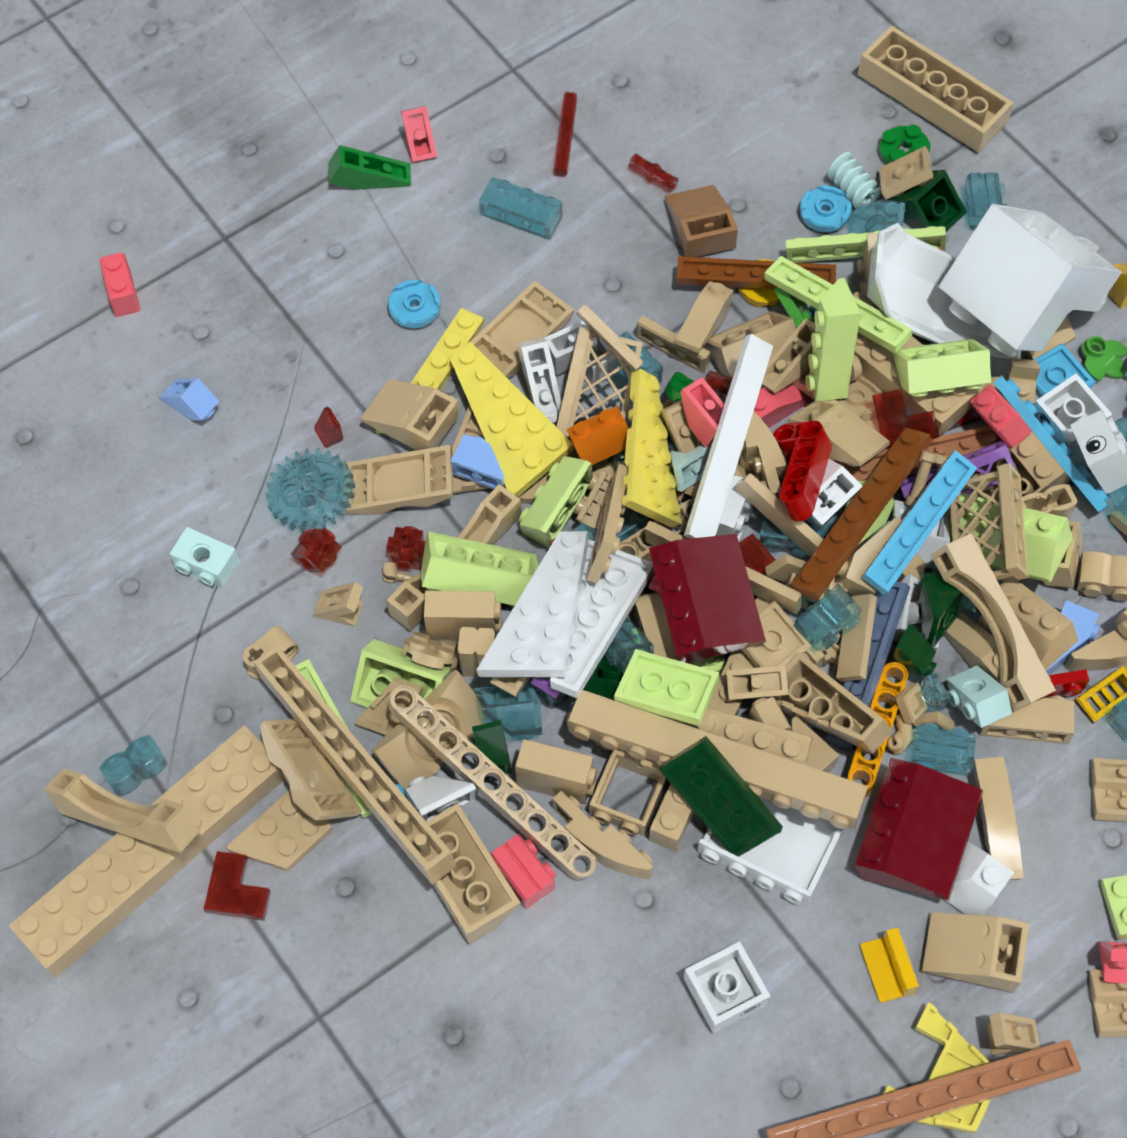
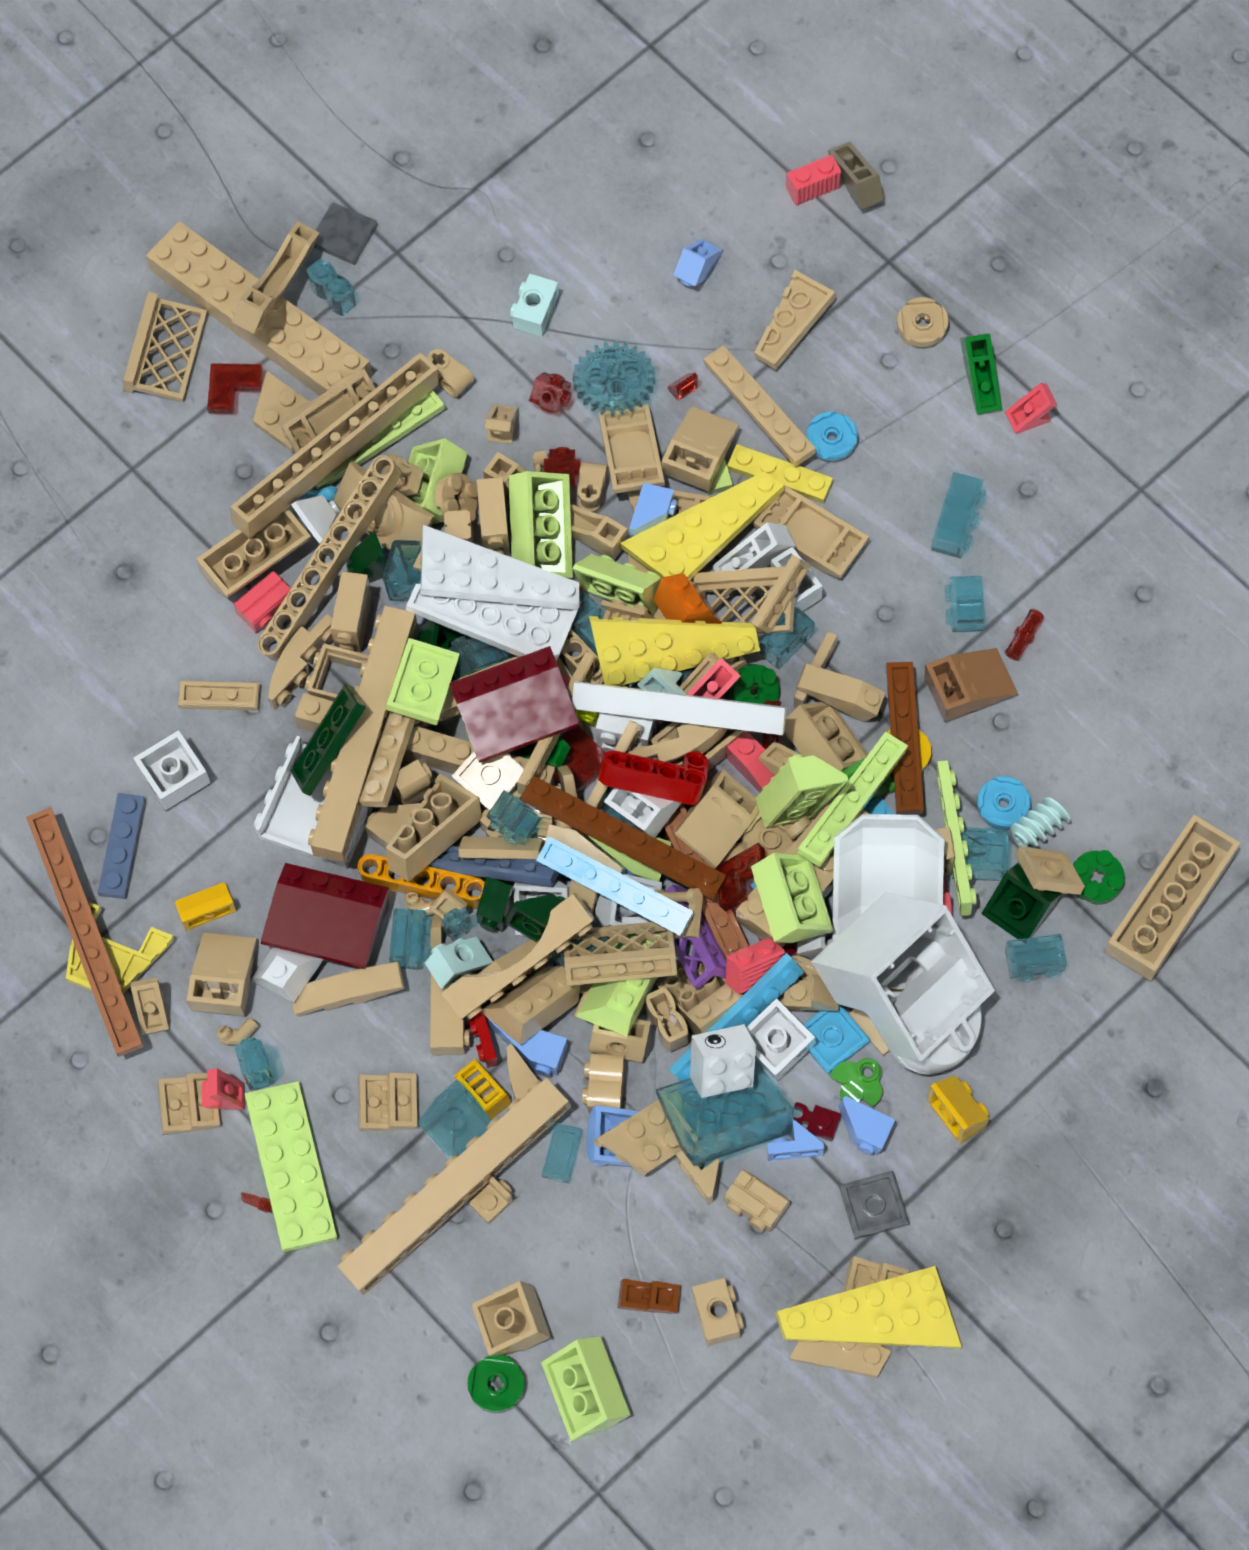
camera: 85 degrees right, 5 degrees up
clear red axle [554,91,577,177] -> none
tan plate [586,464,629,583] -> none
tan slope [726,665,789,700] -> none
none -> sand blue plate [98,793,146,899]
none -> tan fence [123,291,207,402]
none -> tan tile [178,681,260,711]
none -> tan arm [217,1017,259,1045]
none -> clear light blue brick [235,1038,275,1091]
none -> flat silver tile [314,202,377,265]
none -> tan piece [578,462,608,513]
none -> tan plate [703,345,816,467]
none -> tan wing [754,270,836,370]
none -> dark tan slope [828,142,884,209]
none -> tan plate [897,297,948,347]
none -> clear light blue brick [944,576,984,632]

